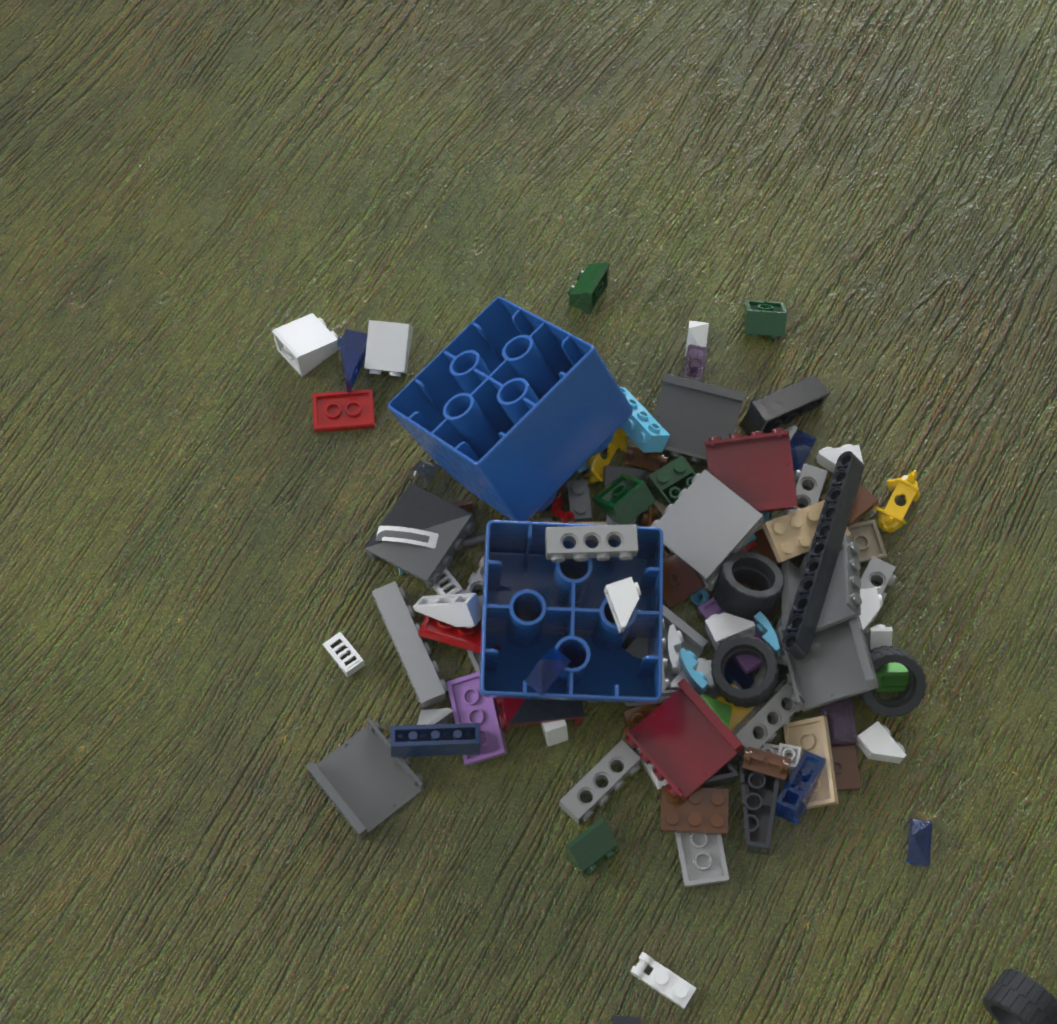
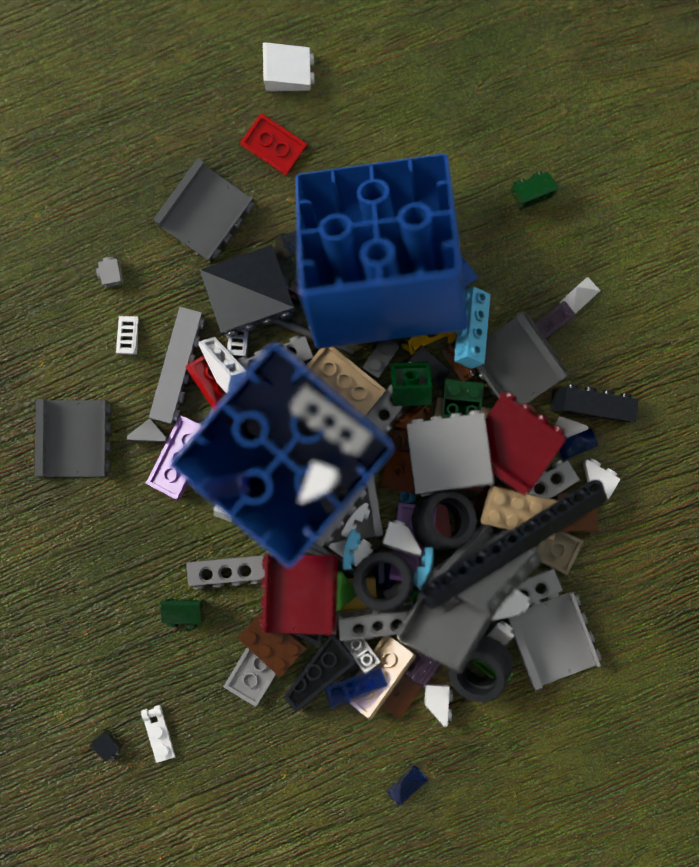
camera: 40 degrees right, 20 degrees up
clear blue slope [338,329,368,393] -> none
white slope [364,320,414,377] -> none
sticker [375,526,439,549] -> none
dark blue brick [390,723,481,757] -> none
red piece [551,492,576,523] -> none
reddish brown hinge [742,746,791,780] -> none
dark green slope [743,300,787,339] -> none
yellow piece [874,470,920,533] -> none
none -> light grey brick [96,257,124,287]
none -> dark grey panel [153,158,255,262]
none -> light grey panel [507,592,602,690]

